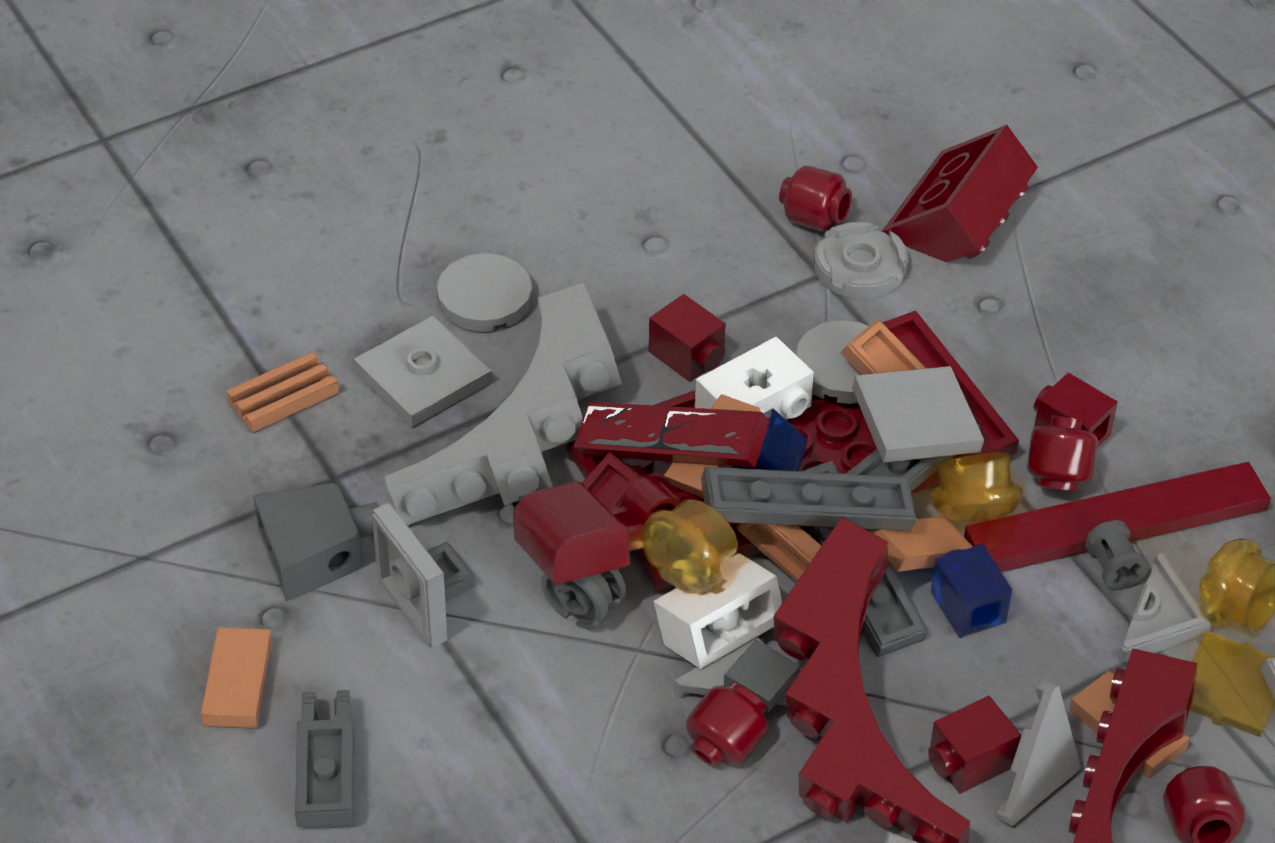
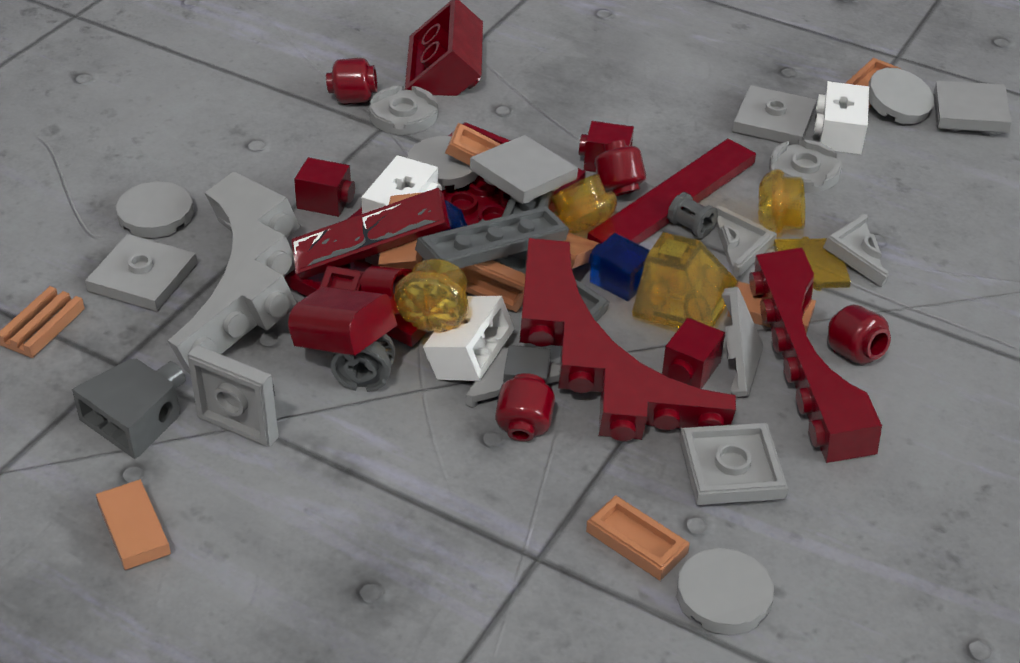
camera: 30 degrees left, 5 degrees down
dark grey hinge [295,690,354,827] -> none
none -> clear yellow slope [632,232,738,328]

